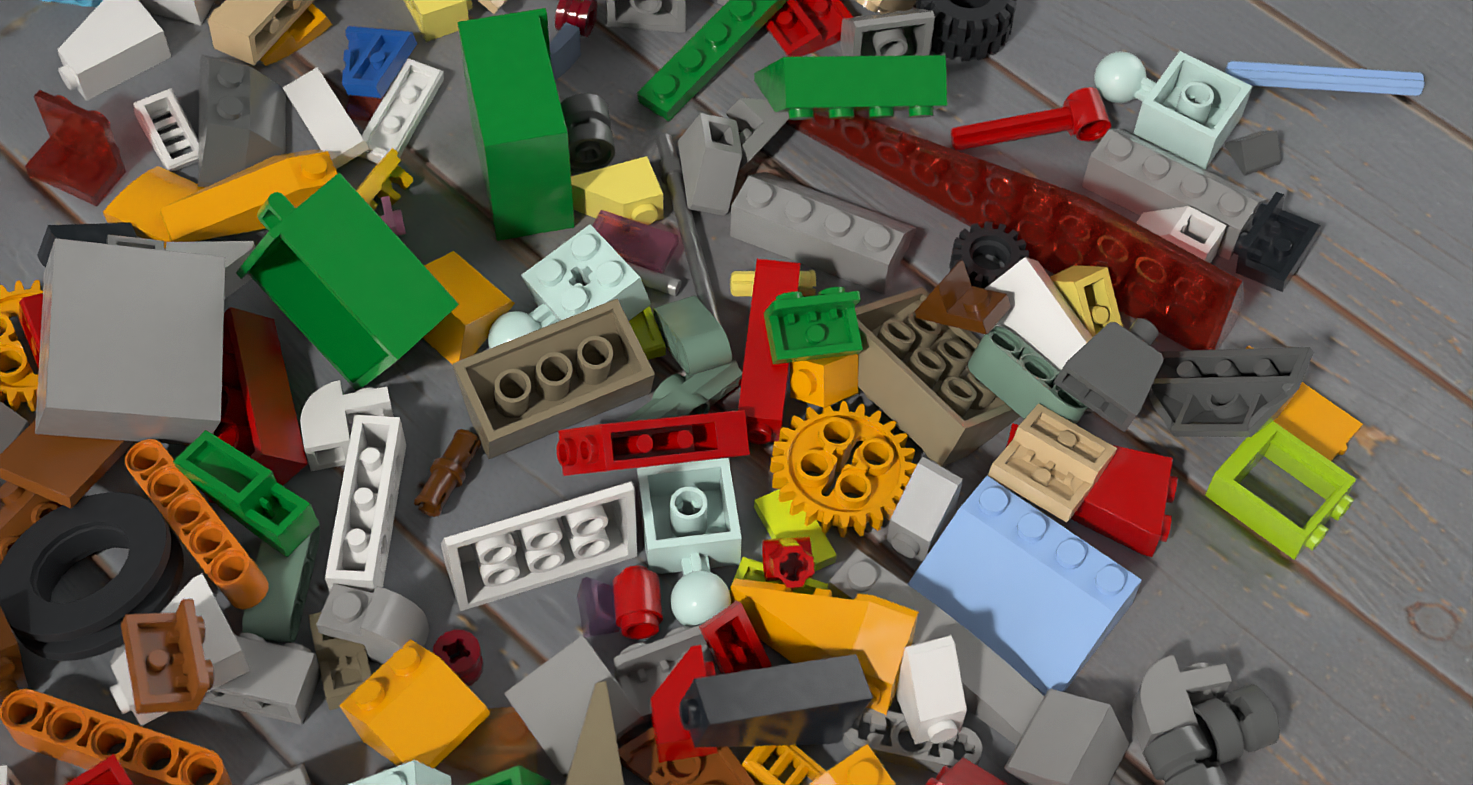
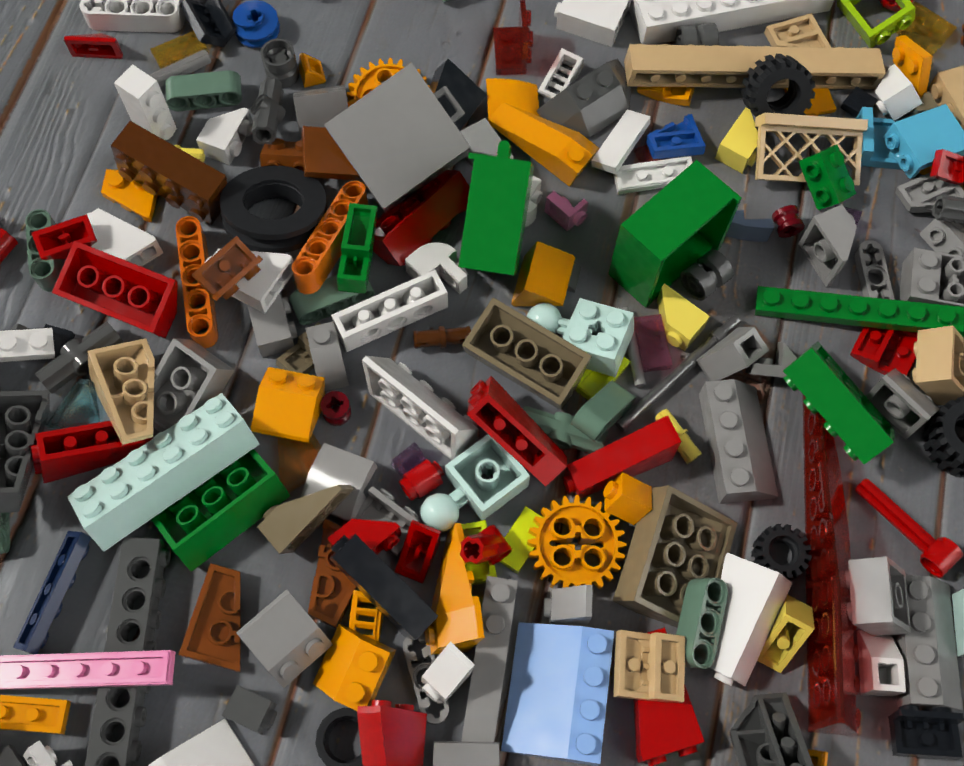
camera: 60 degrees right, 10 degrees up
yellow plate [356,148,413,210] -> none
green bracket [764,287,863,364] -> none
reddish brown slope [914,260,1011,335] -> none
dark grey torso [1054,318,1164,432] -> none
none -> light grey brick [845,556,911,636]

